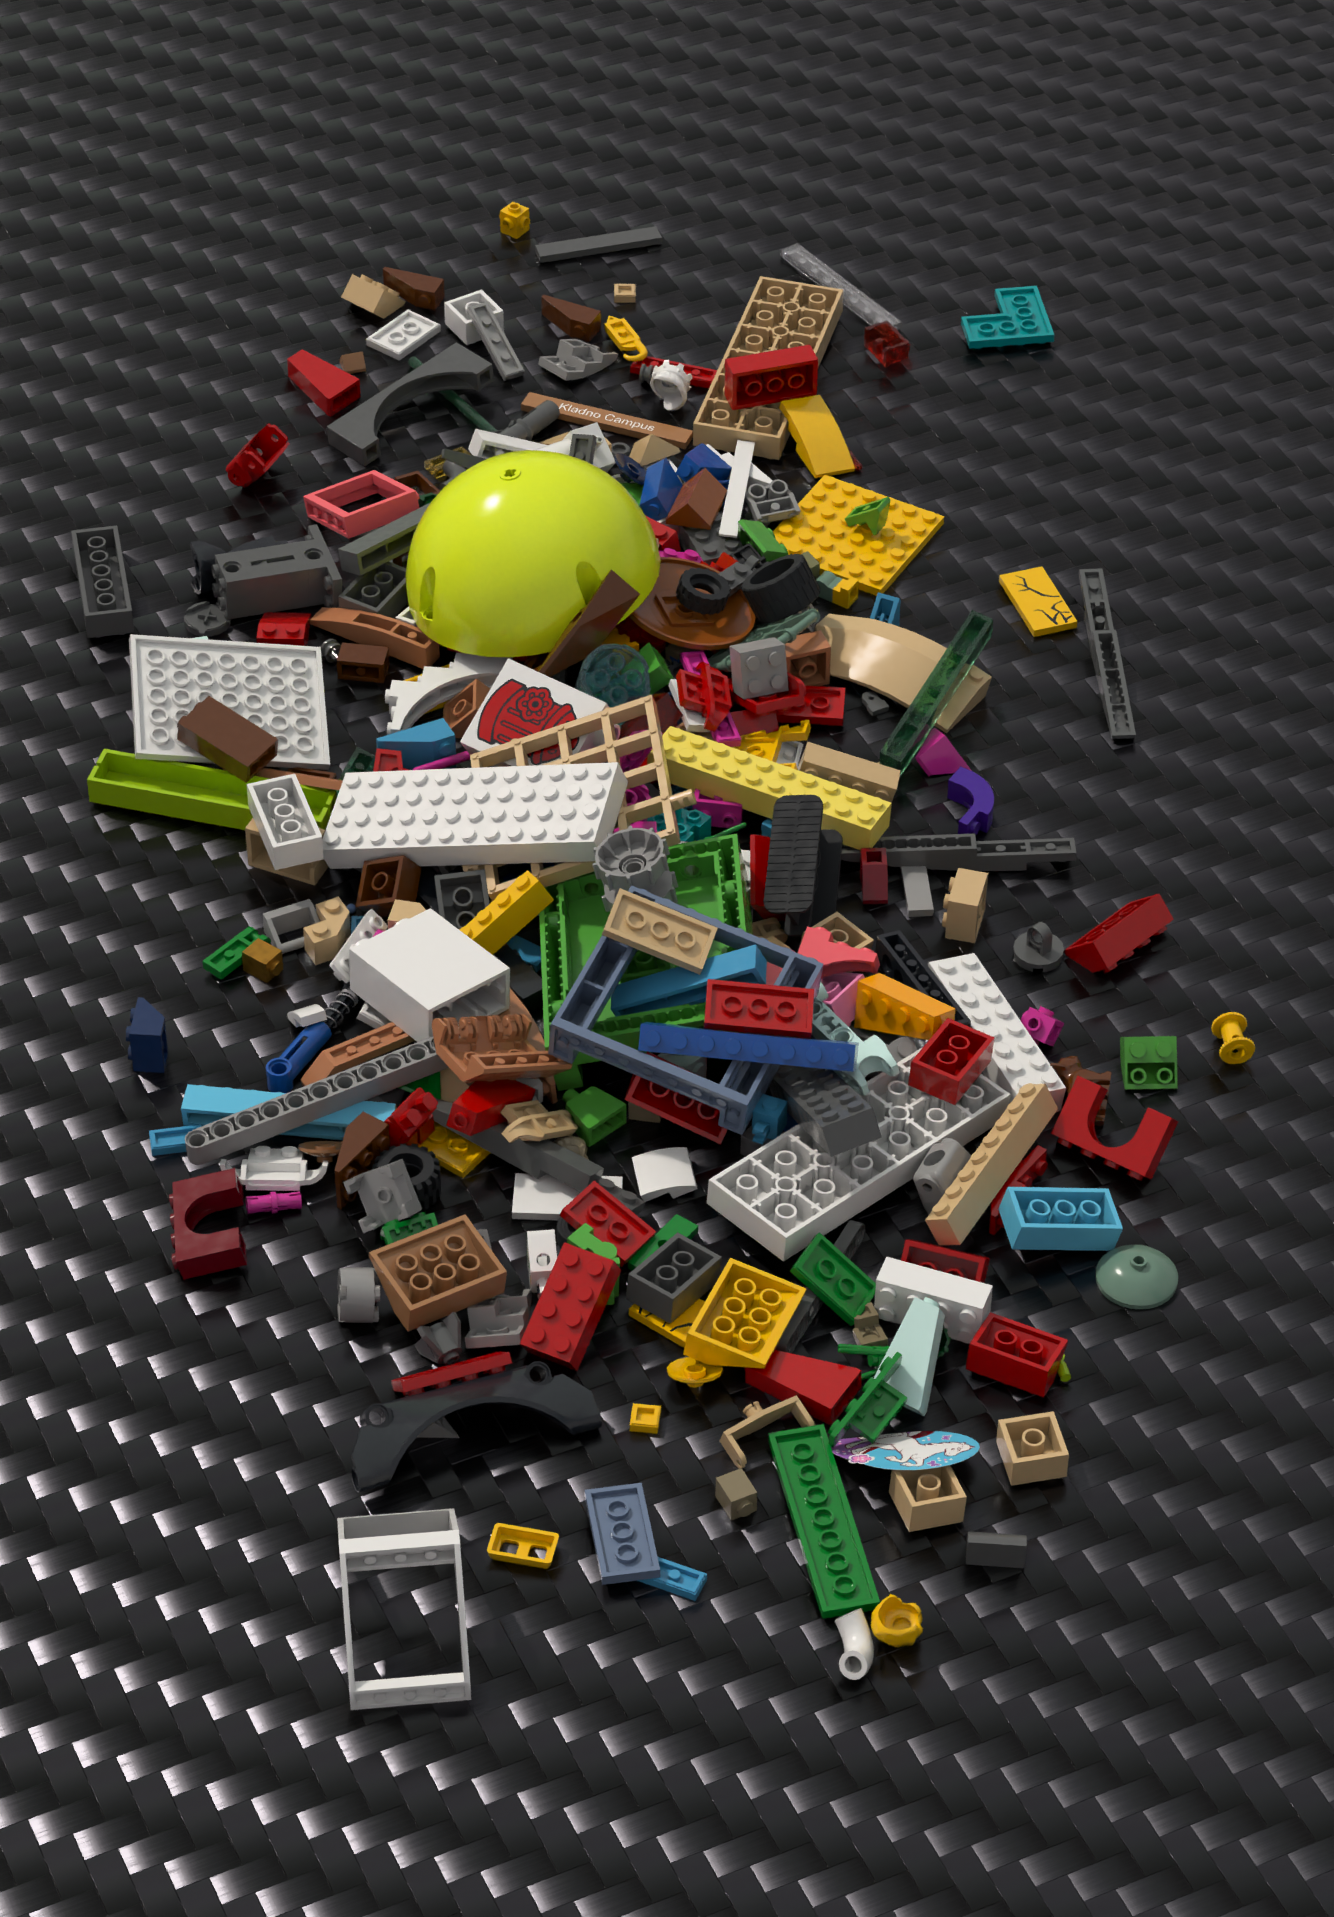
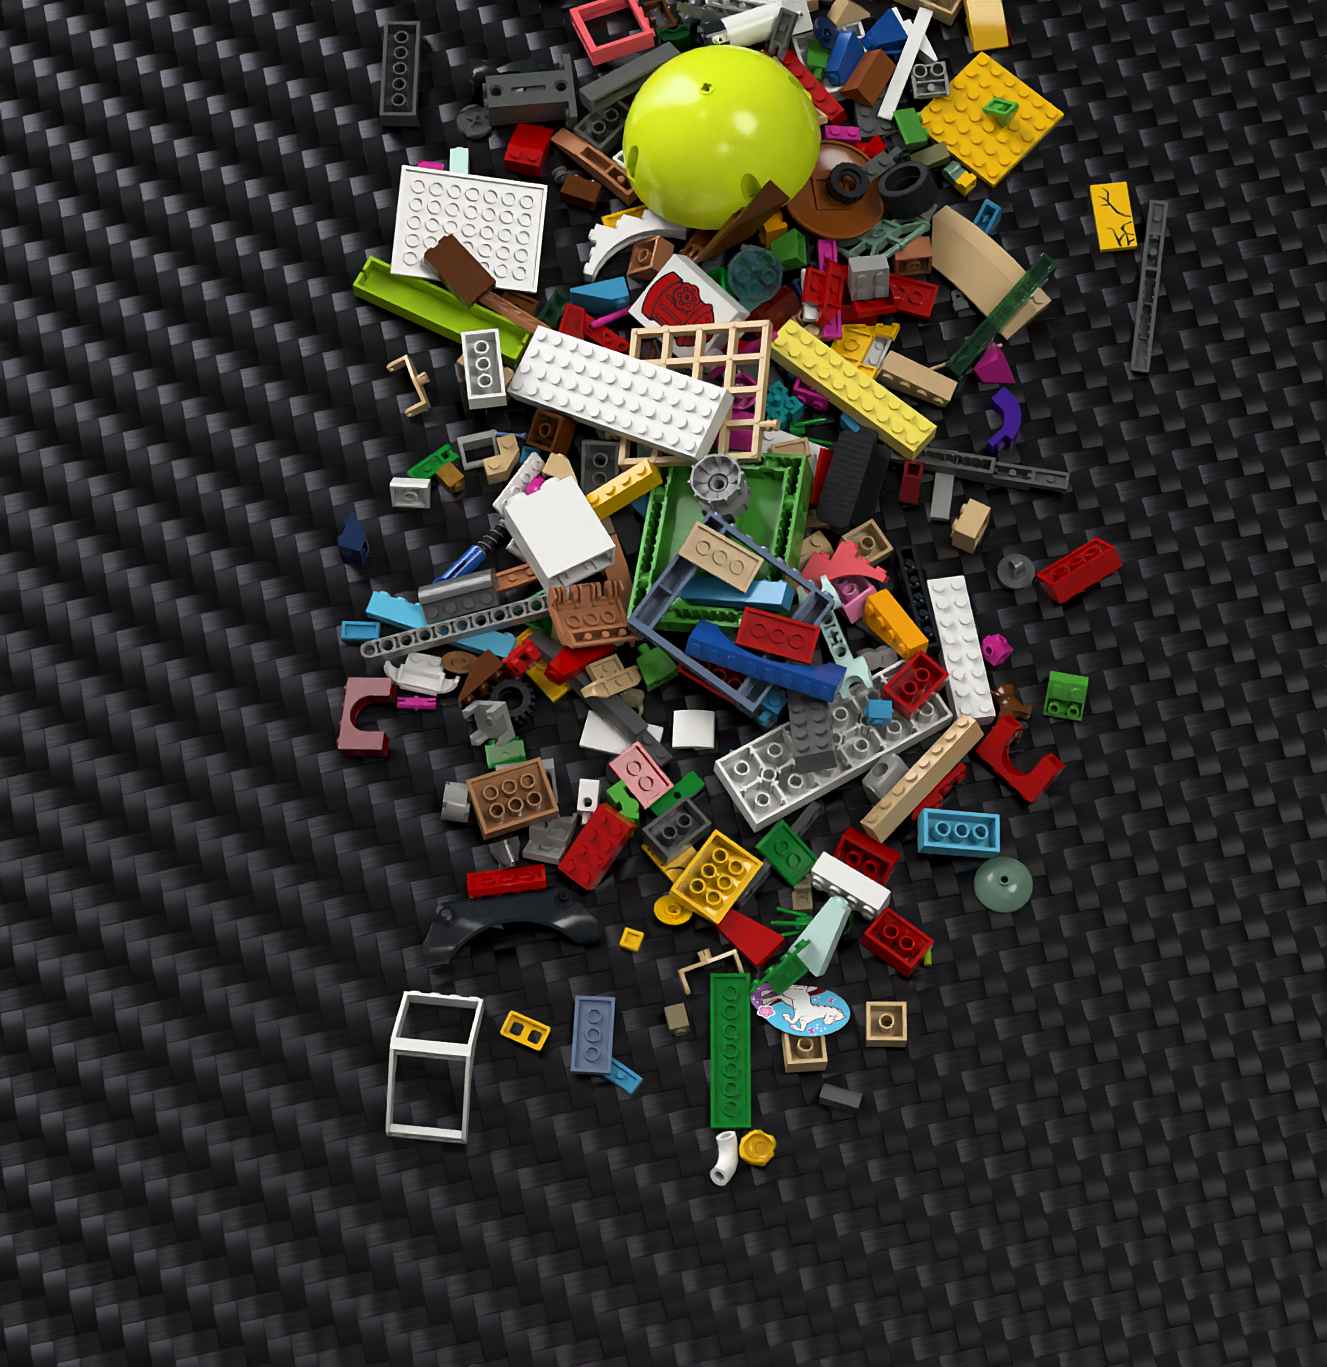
camera: 15 degrees right, 25 degrees up
white slope [287,1004,327,1027] -> none
yellow hose [1211,1012,1255,1064] -> none
none -> tan piece [387,355,431,417]
none -> white slope [390,478,431,508]
none -> dark grey brick [418,568,500,624]
none -> dark azure brick [863,699,892,728]

